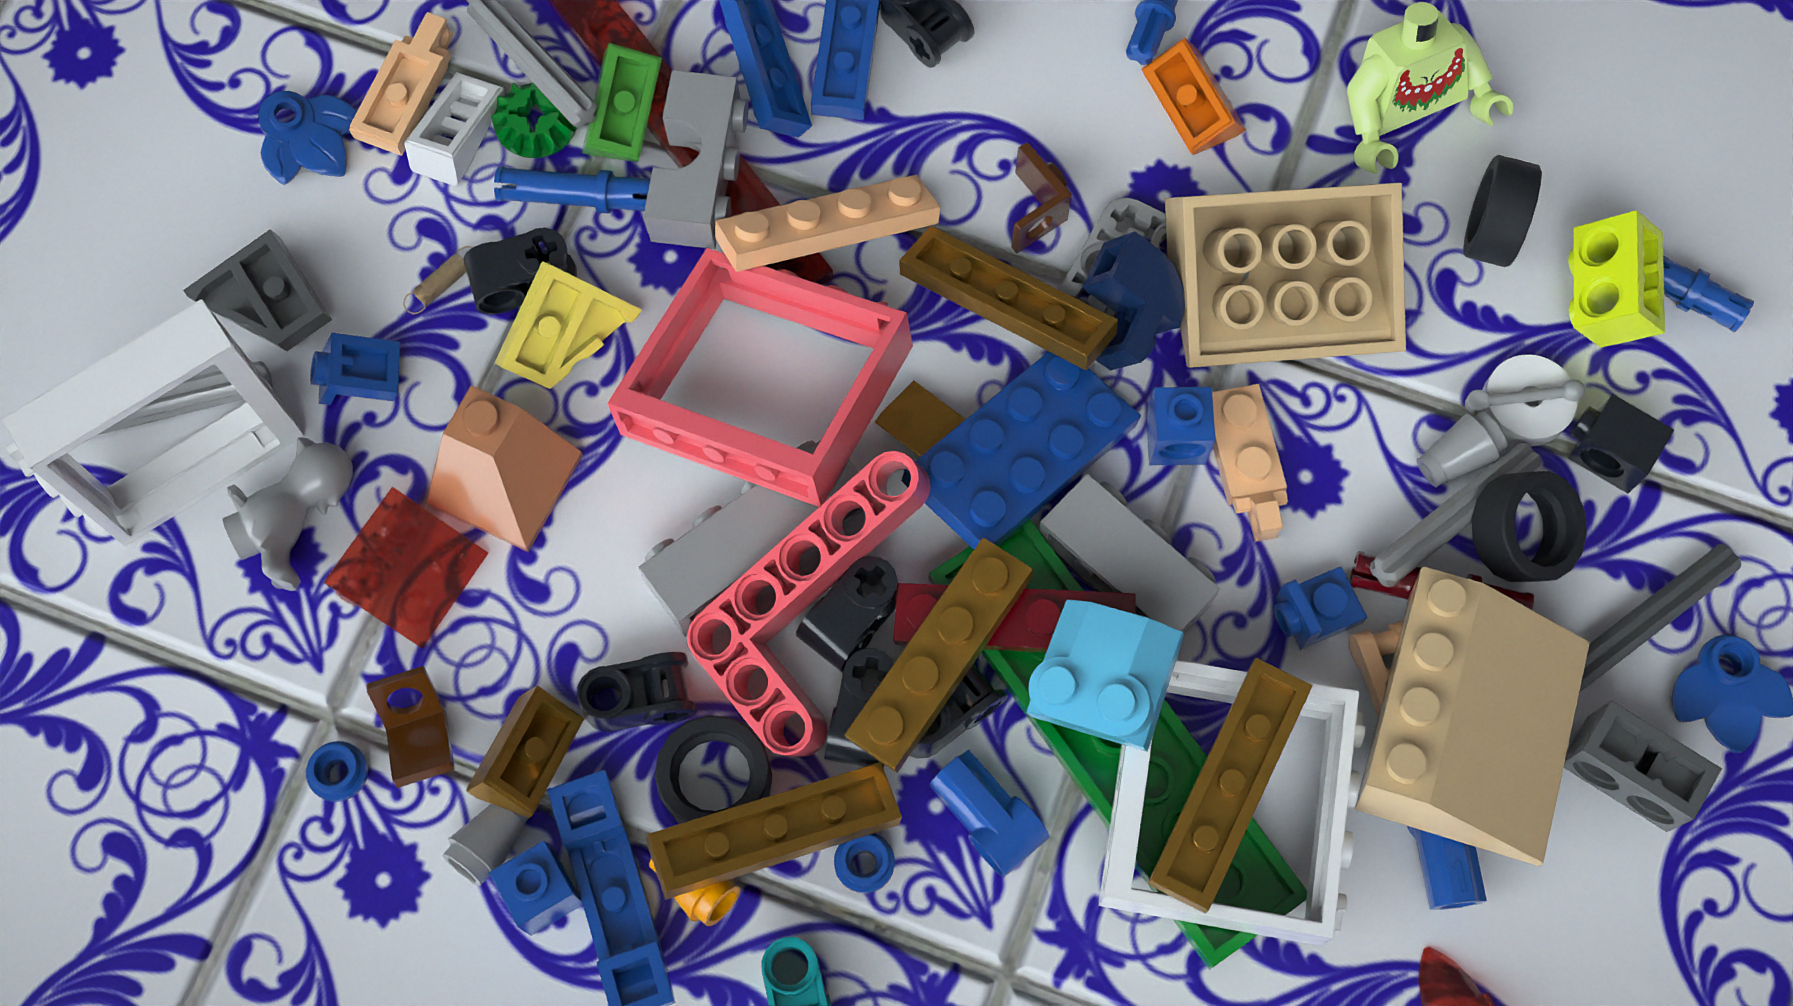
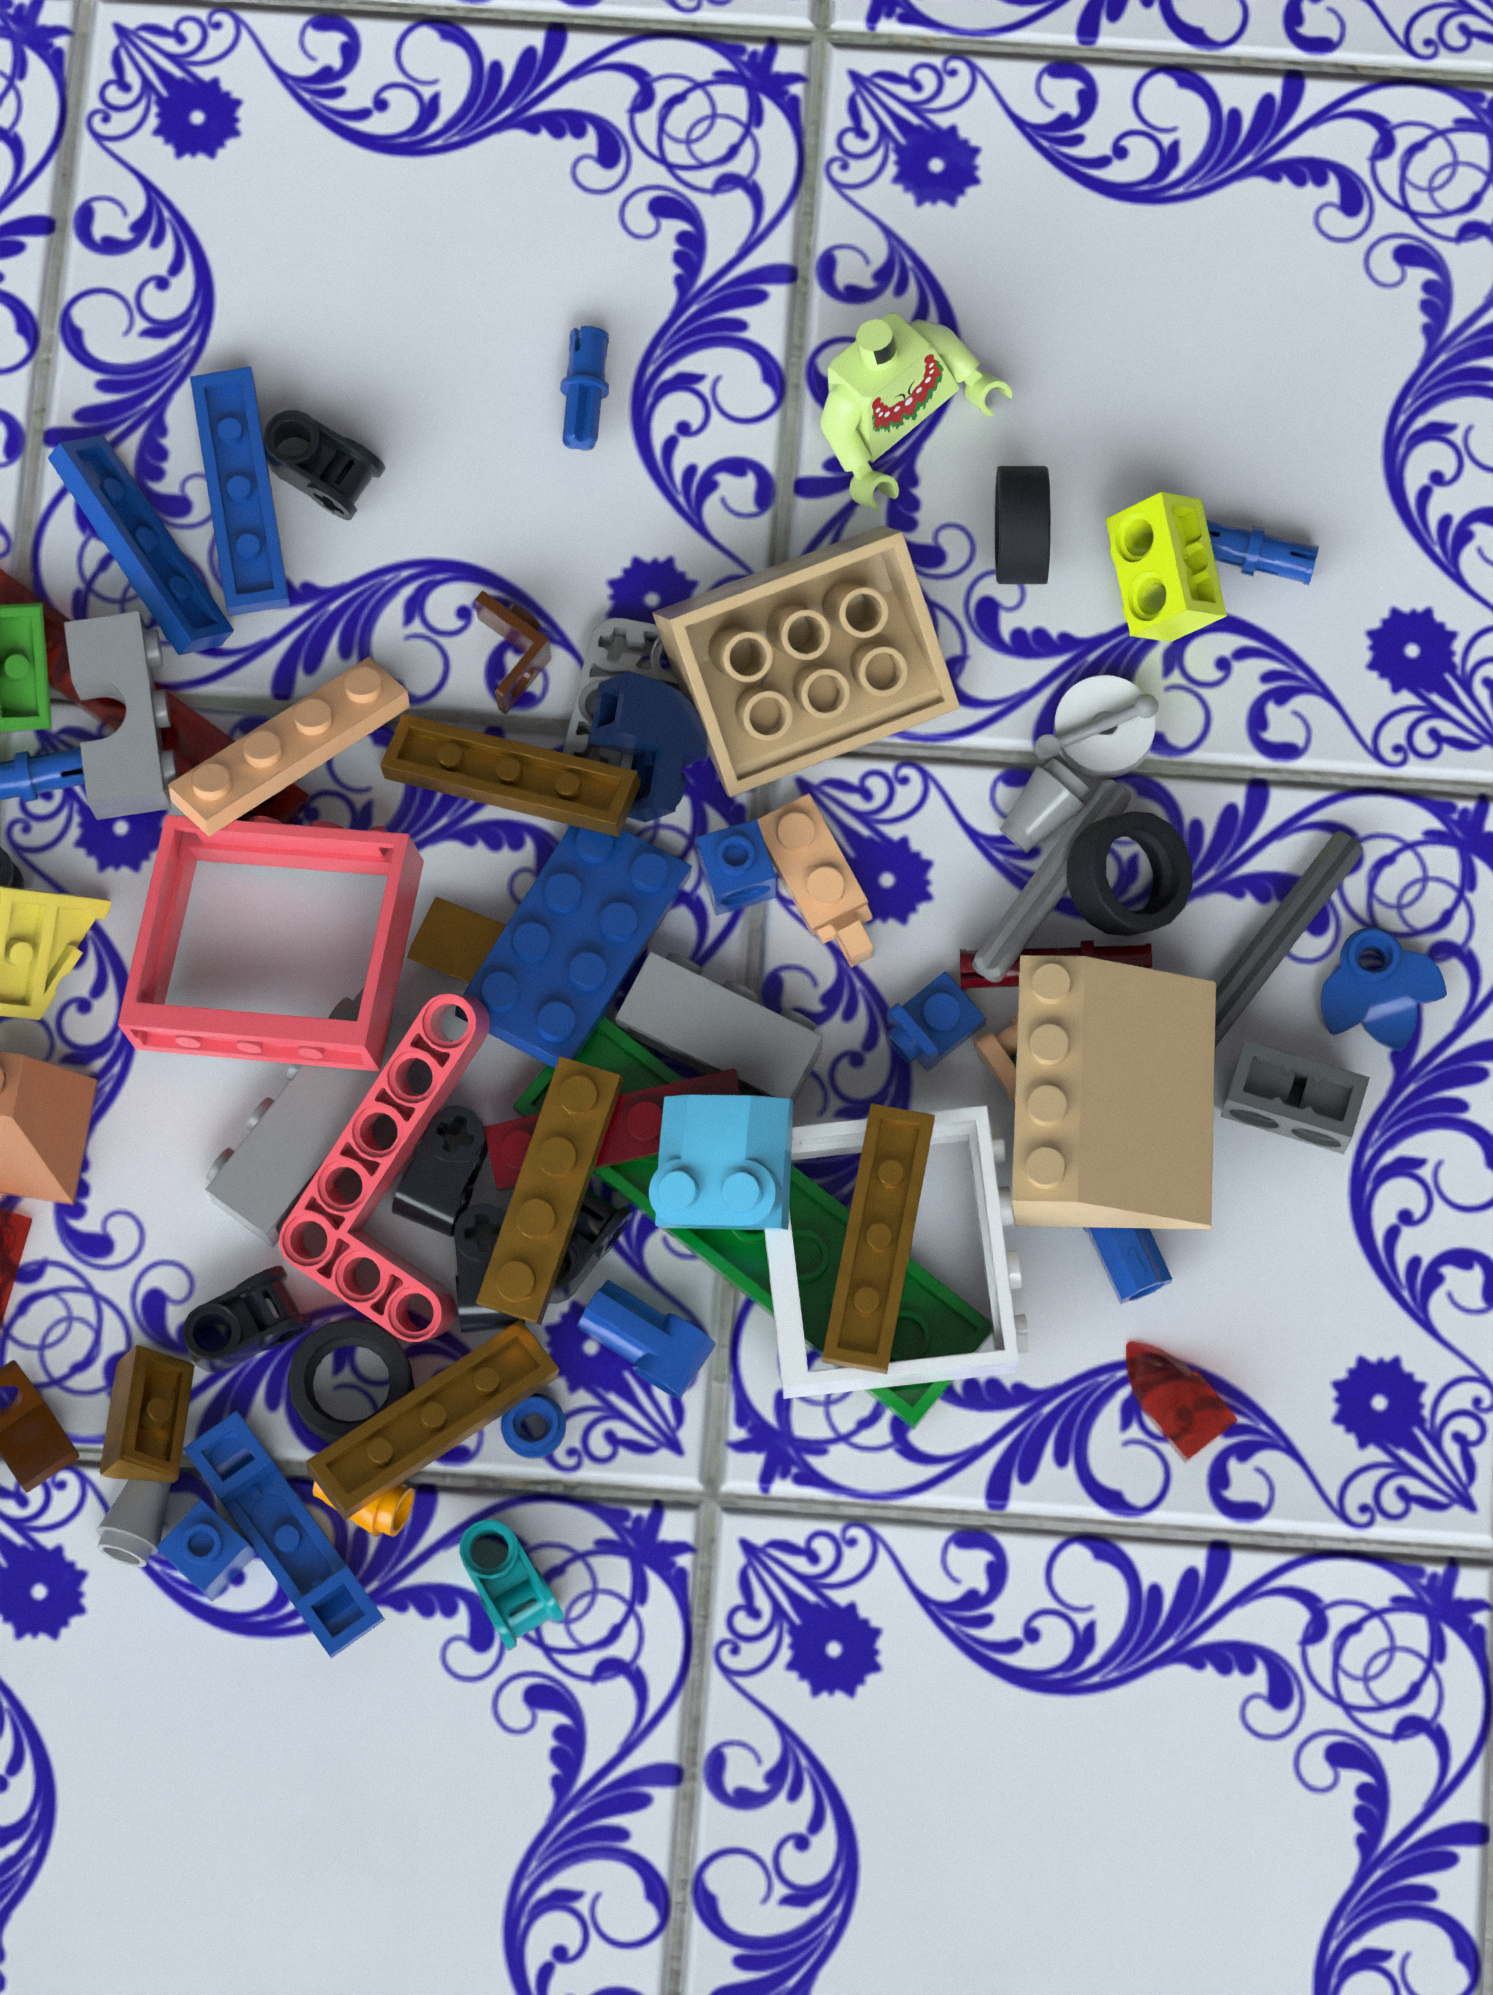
camera: 15 degrees left, 5 degrees up
orange slope [1141,37,1246,155] -> none
black brick [1568,394,1674,494] -> none

